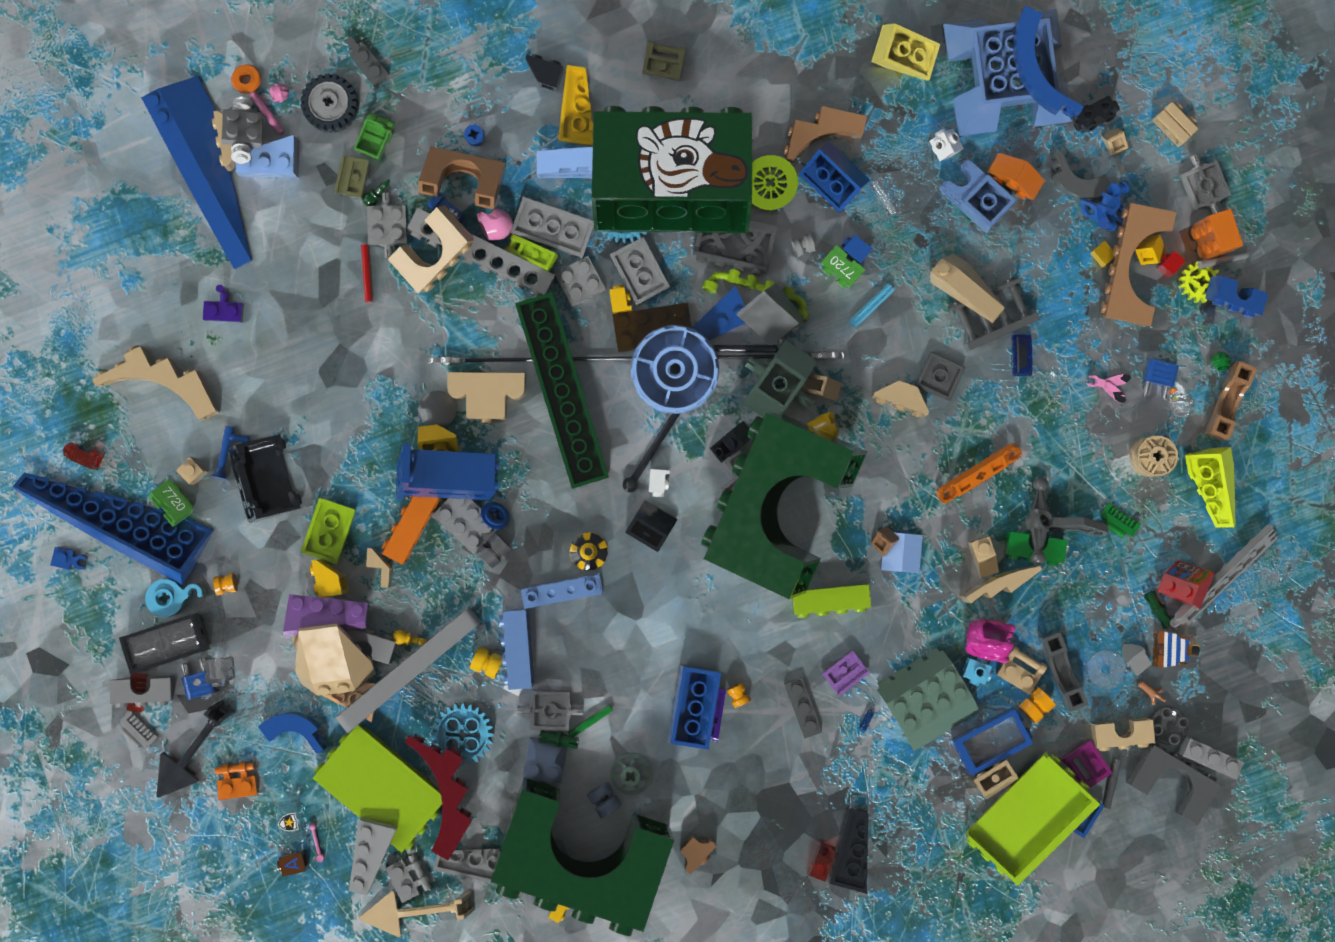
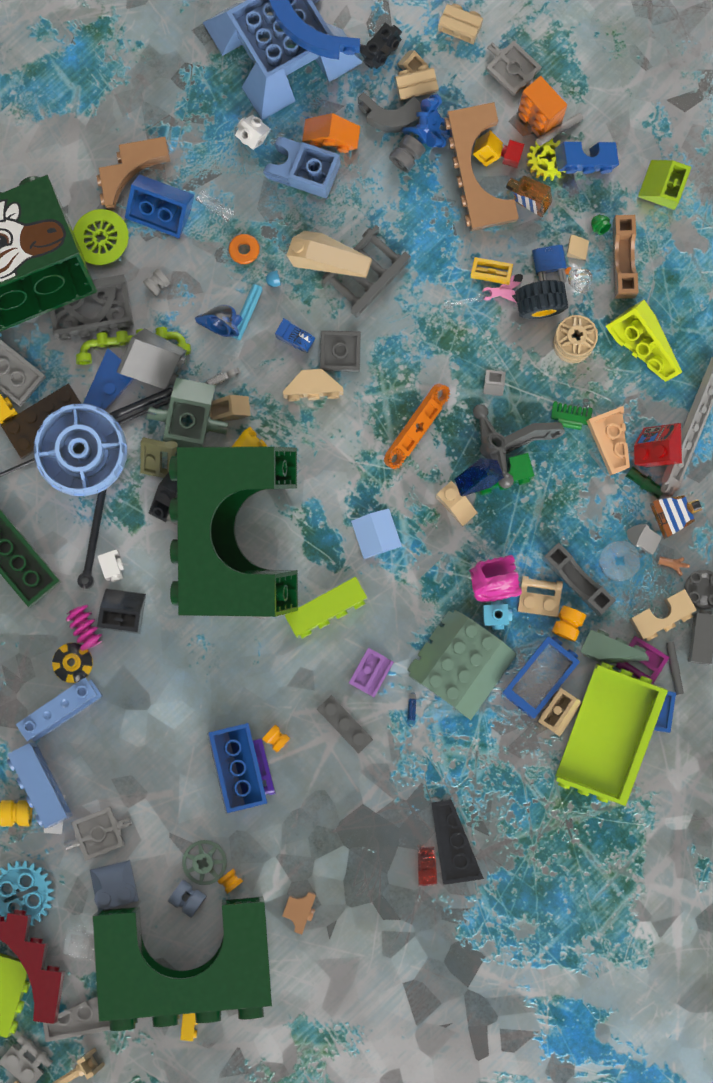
camera: 25 degrees left, 5 degrees down
dark green pin [539,730,579,749] -> none
green piece [568,705,613,737] -> none
bright green brick [820,245,865,290] -> none
blue brick [841,235,873,264] -> none
light yellow slope [871,23,940,81] -> none
medium nougat slope [871,527,899,556] -> none
tan slope [960,565,1042,604] -> none
clear blue slope [1011,335,1033,376] -> none
yellow slope [1090,241,1115,267] -> none
none -> dark pink piece [66,605,102,651]
none -> olive plate [140,437,178,478]
none -> blue hat [195,305,243,337]
none -> light orange wheel [217,868,243,894]
none -> orange piece [229,234,260,264]
none -> dark azure hinge [266,270,281,287]
none -> blue leg [275,318,315,353]
none -> flat silver wheel [389,135,426,173]
none -> tan brick [394,65,439,101]
none -> clear blue slope [454,458,504,497]
none -> yellow tile [471,257,513,285]
none -> light grey slope [483,370,506,396]
none -> clear orange torso [506,176,552,218]
none -> black wheel [515,280,568,319]
none -> tan slope [566,235,589,260]
none -> sand green slope [581,629,649,664]
none -> light nougat wing [586,406,630,476]
none -> lime slope [638,160,691,210]

